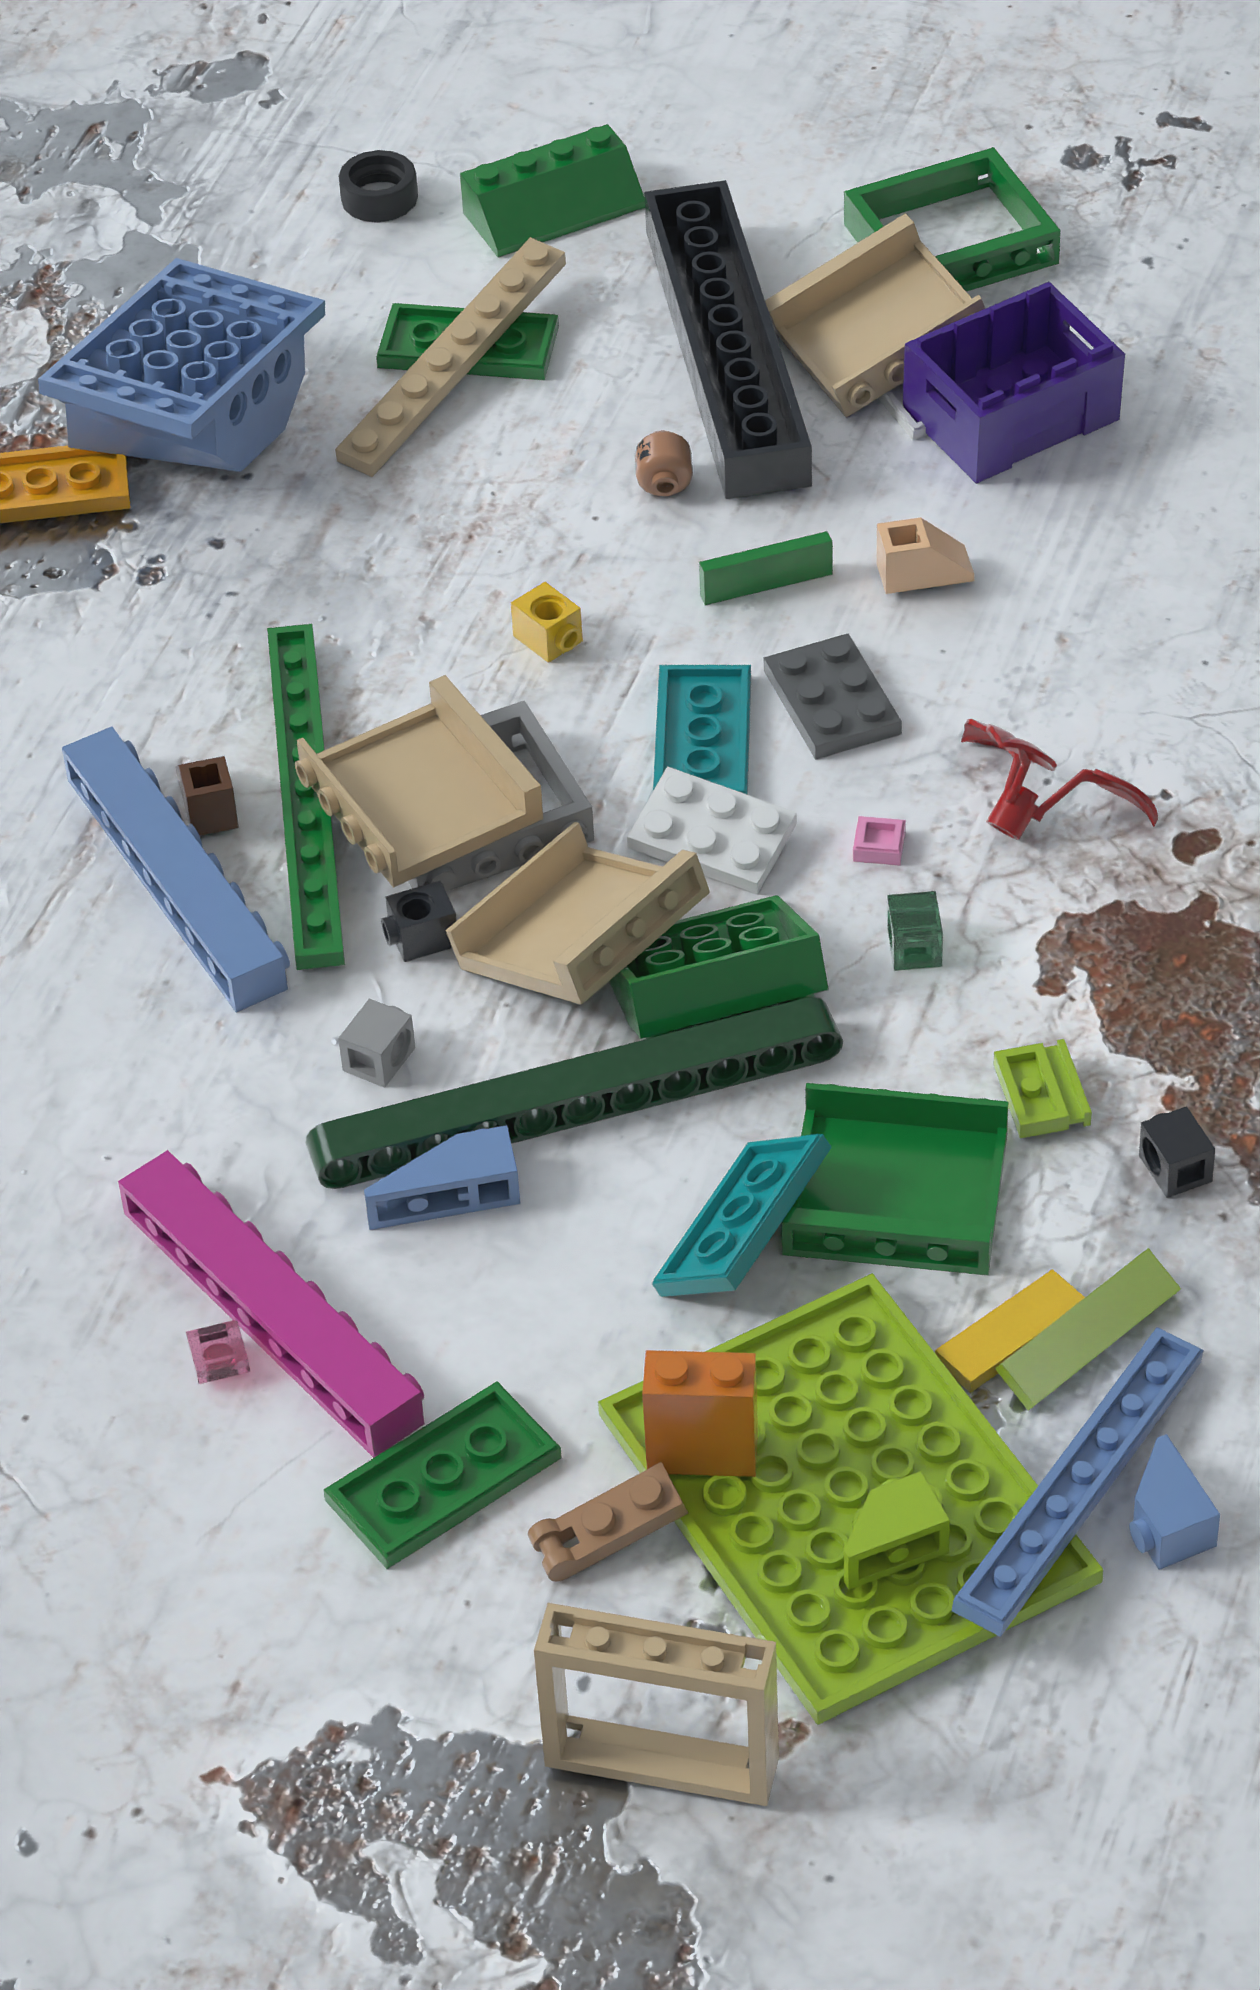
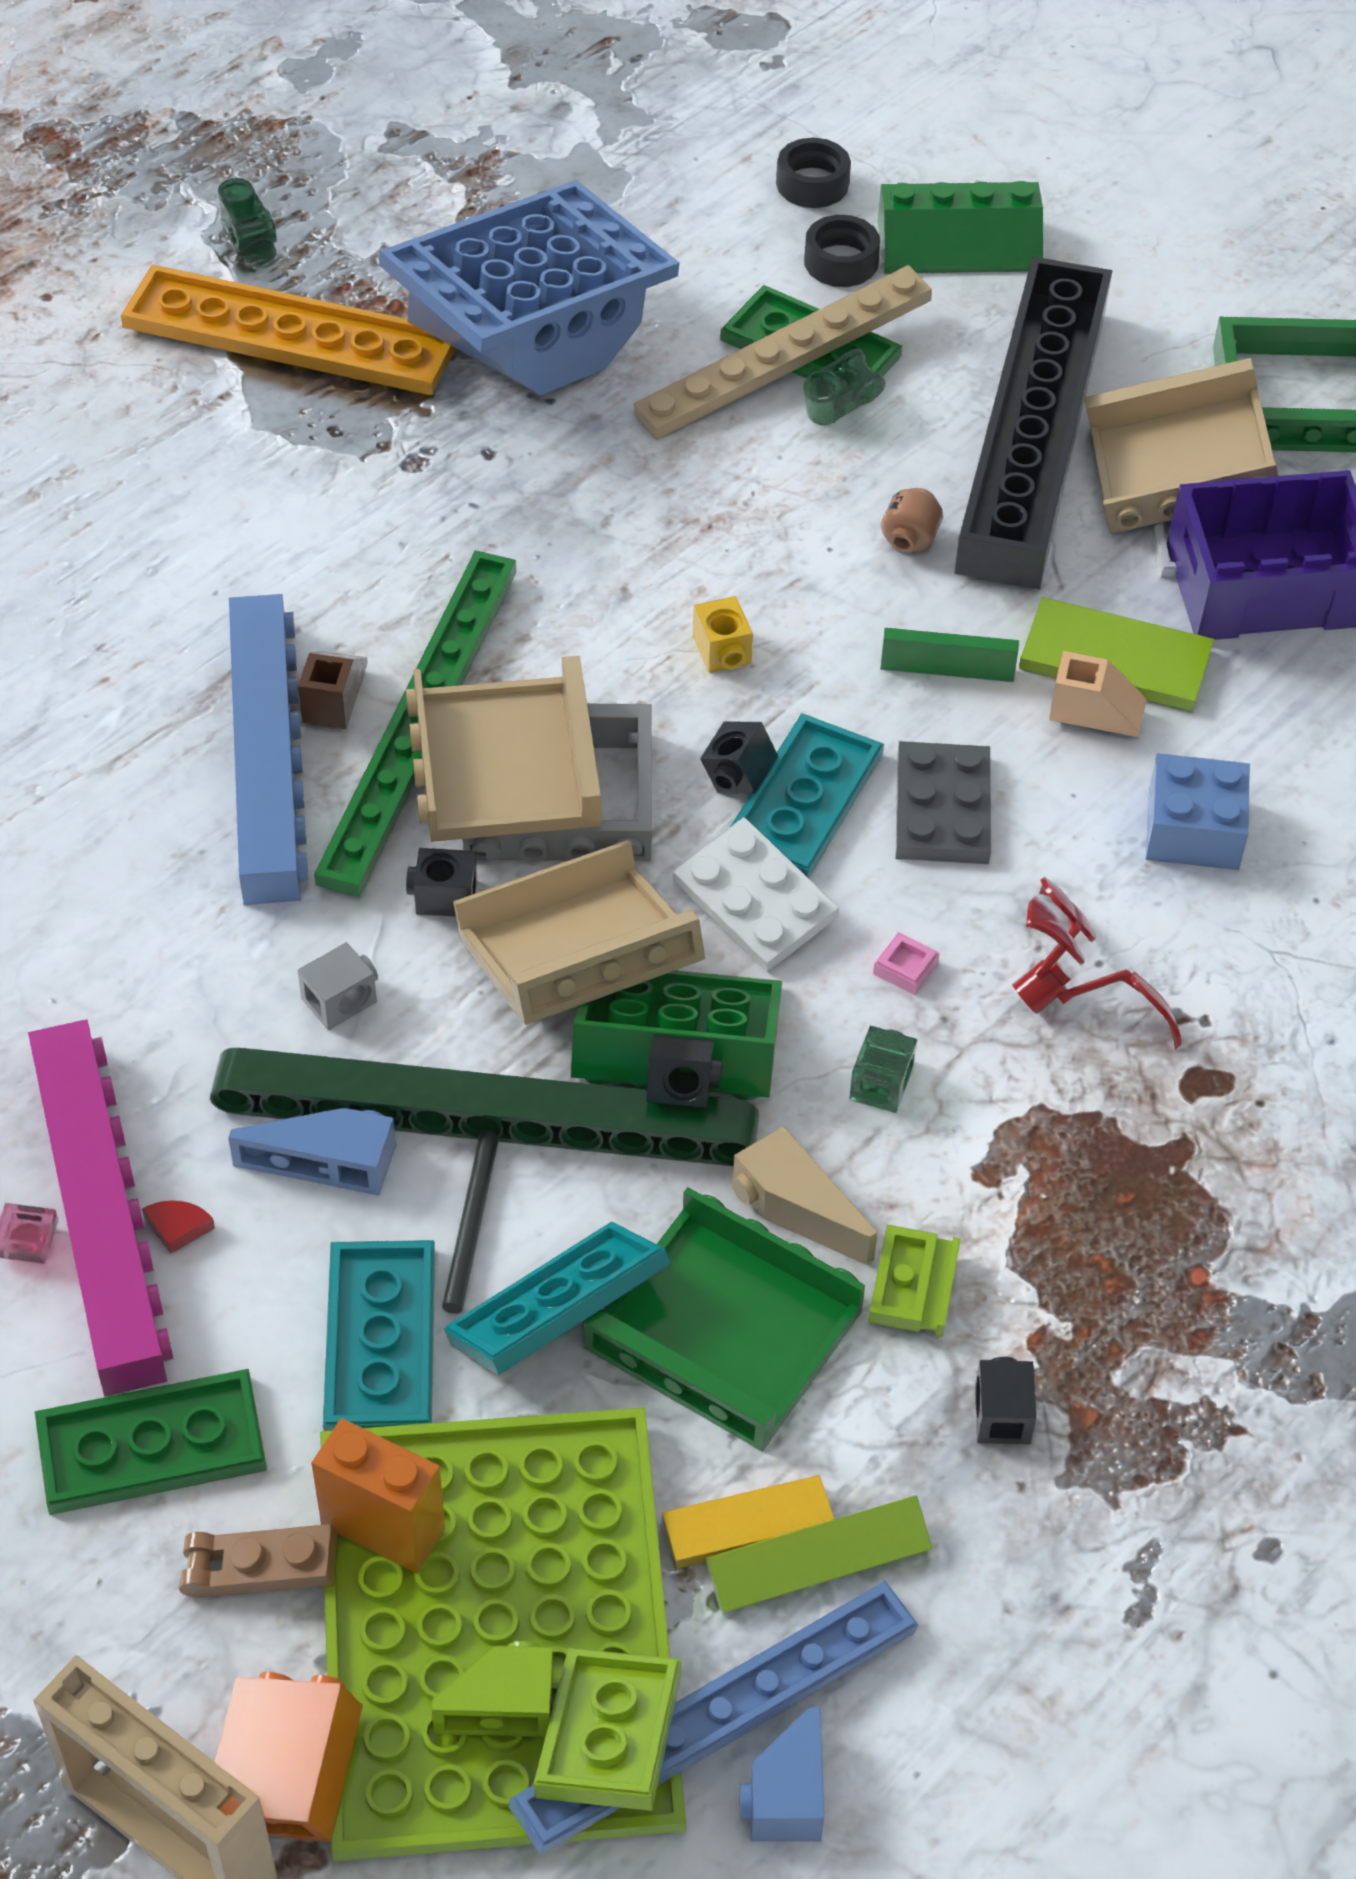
camera: 20 degrees right, 5 degrees up
none -> red tile [142,1200,215,1254]
none -> brick [214,1672,363,1842]
none -> teal tile [323,1240,435,1431]
none -> pearl dark grey bar [442,1130,499,1314]
none -> lime tile [533,1648,682,1811]
none -> black brick [646,1034,722,1108]
none -> black brick [700,721,778,794]
none -> tan slope [731,1126,878,1264]
none -> clear green piece [803,349,886,425]
none -> black tyre [804,214,880,287]
none -> lime tile [1019,597,1214,712]
none -> medium blue brick [1146,753,1250,870]

